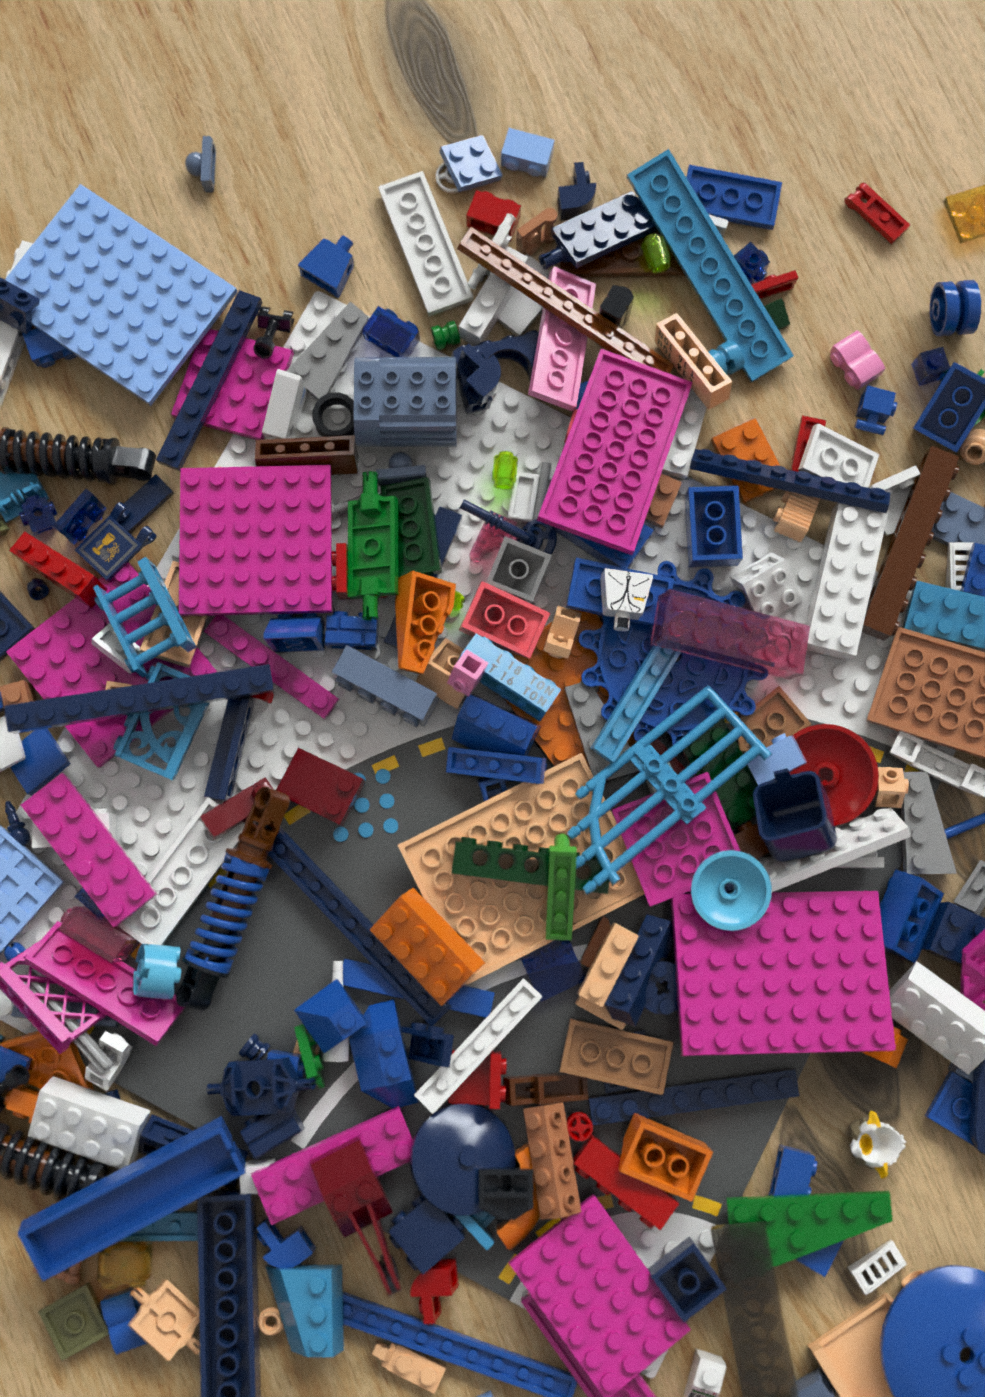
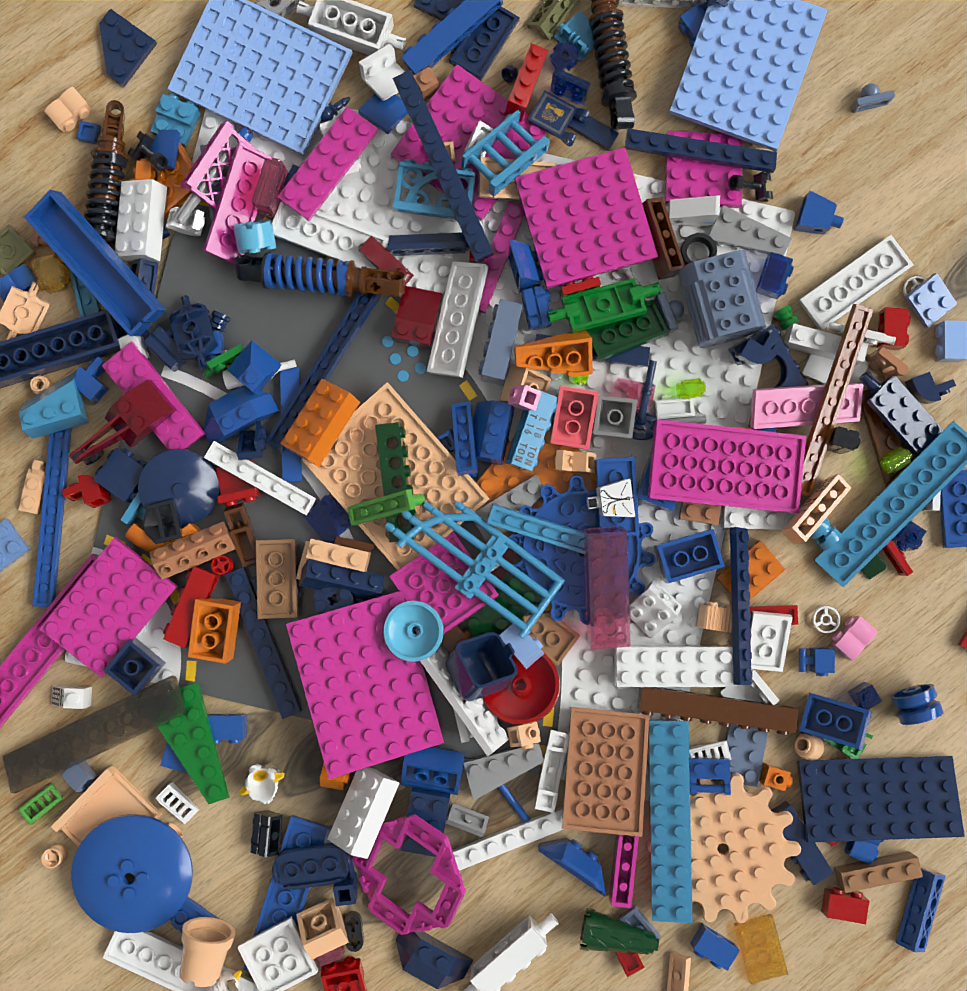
camera: 75 degrees right, 5 degrees up
none -> black brick [250,810,283,857]
none -> white plate [427,261,489,378]
none -> white piece [812,606,840,633]

